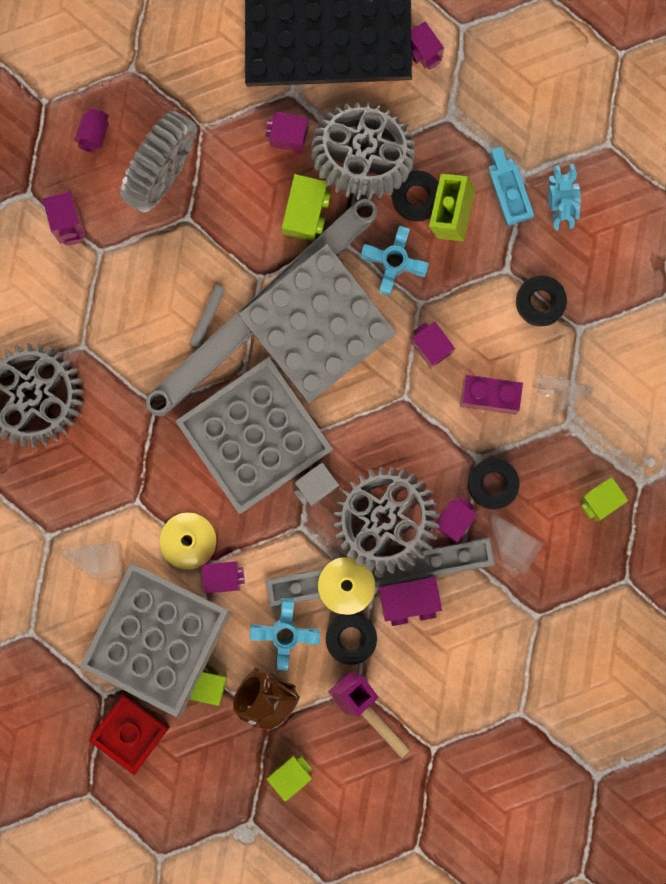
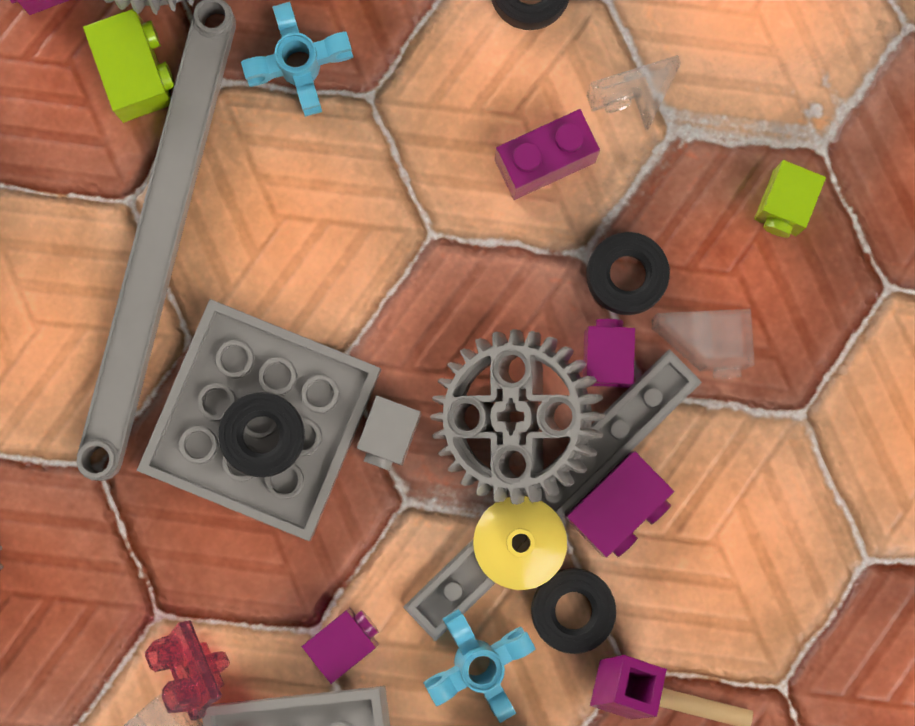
camera: 30 degrees left, 0 degrees up
light yellow dish [160,513,217,570] -> none
light grey piece [189,285,225,349] -> none
light grey plate [238,244,397,403] -> none
magenta brick [411,322,455,369] -> none
none -> clear pink hips [145,620,230,721]
none -> black tyre [218,392,305,477]

